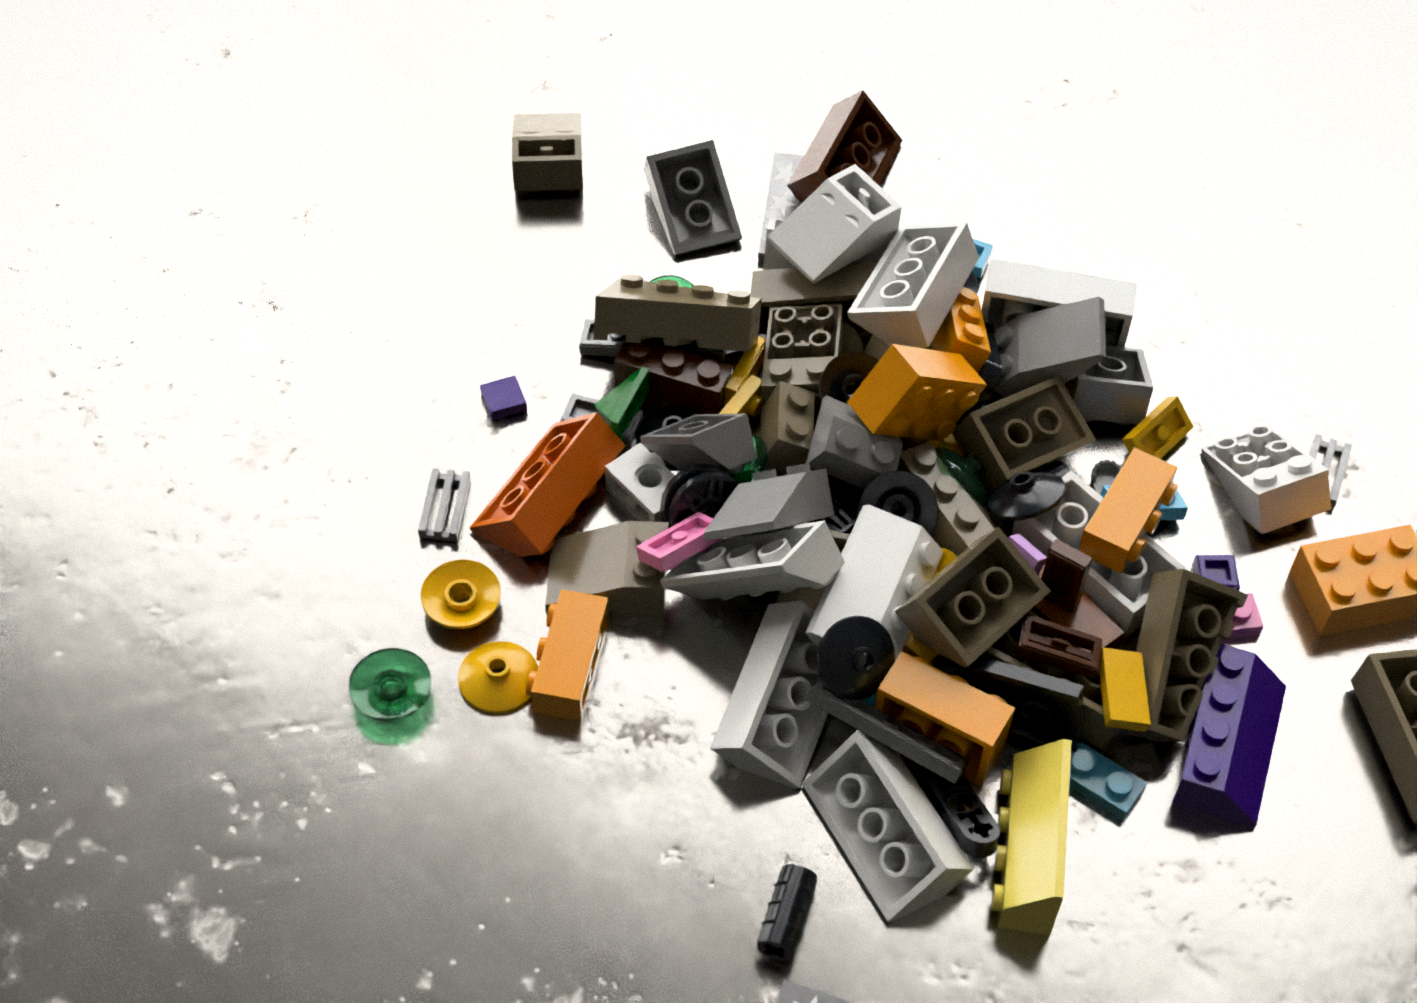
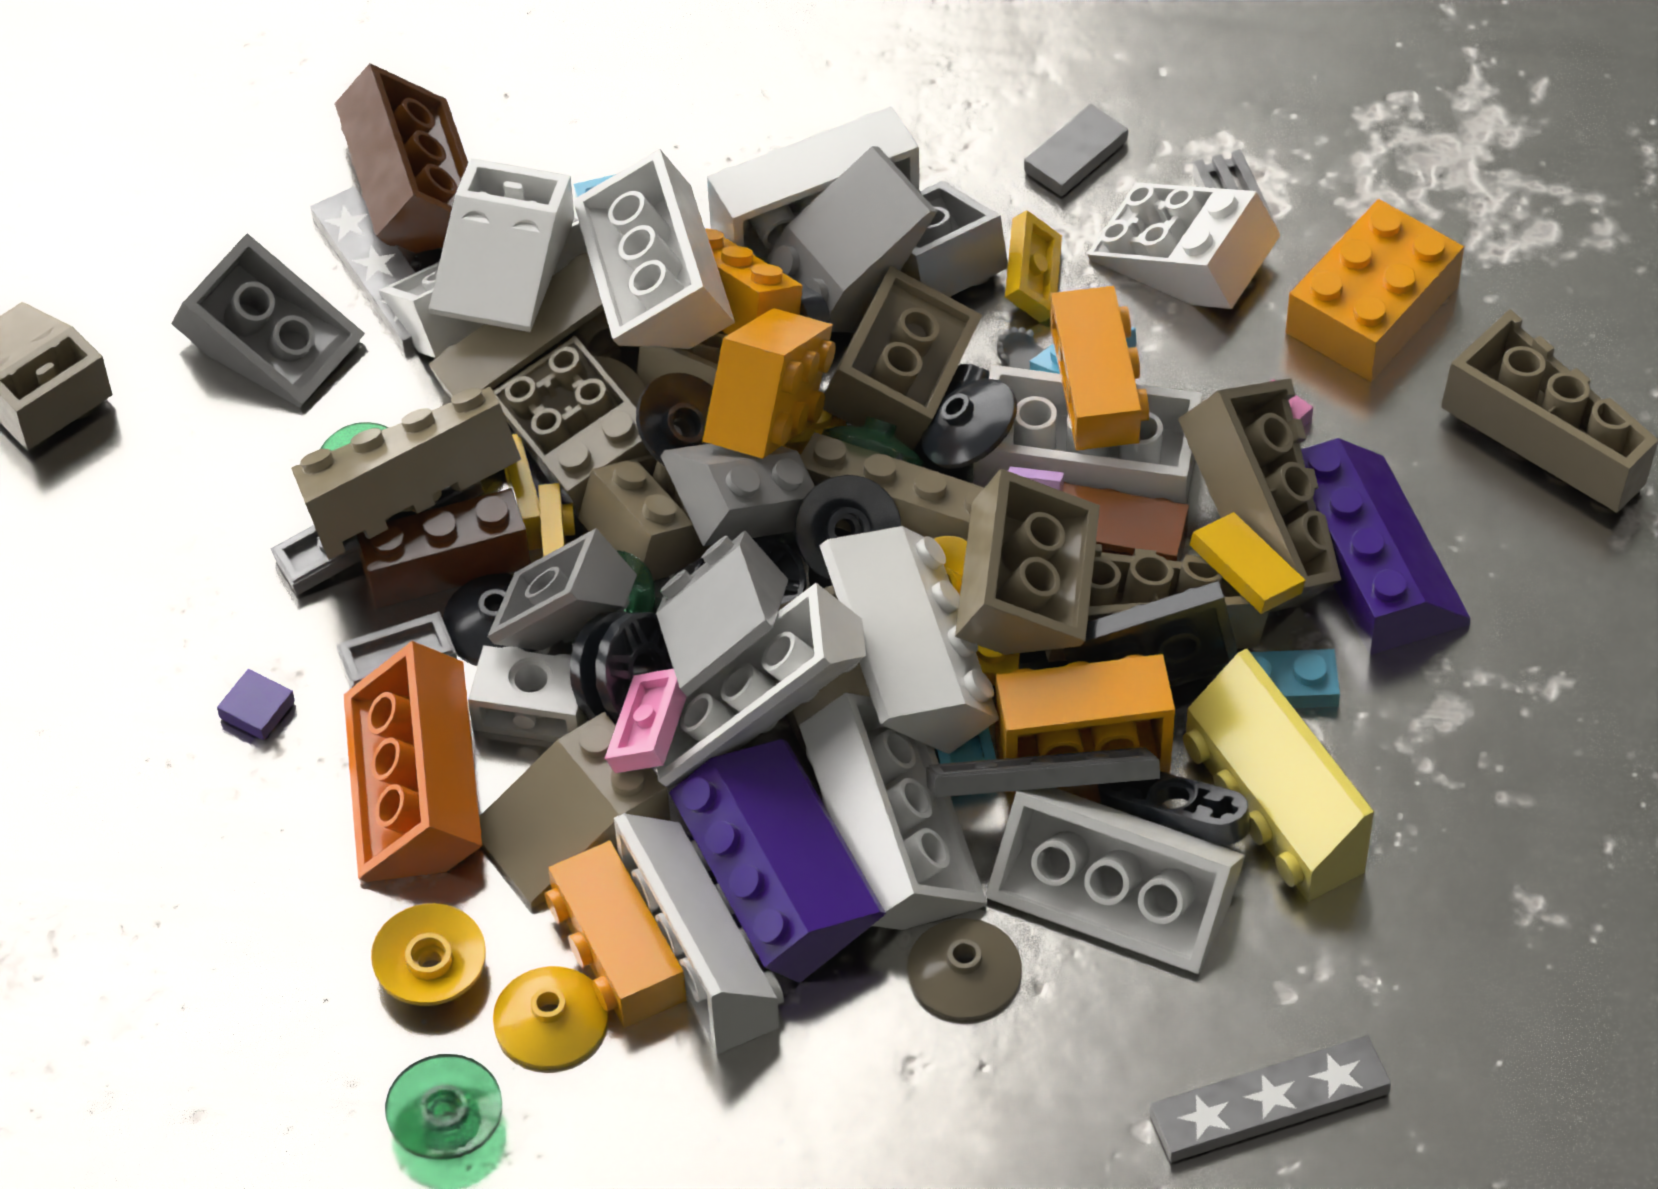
camera: 35 degrees left, 0 degrees up
tile [418,468,471,542] -> none
green slope [594,366,650,441] -> none
black axle [757,864,818,961] -> none
black dish [817,616,895,700] -> none
reddish brown tile [1014,614,1103,679] -> none
reddish brown tile [1041,539,1093,613] -> none
tile [1193,555,1240,591] -> none
none -> white slope [614,814,784,1055]
none -> dark purple slope [669,739,886,983]
none -> dark tan dish [907,918,1022,1021]
none -> flat silver tile [1024,104,1128,197]

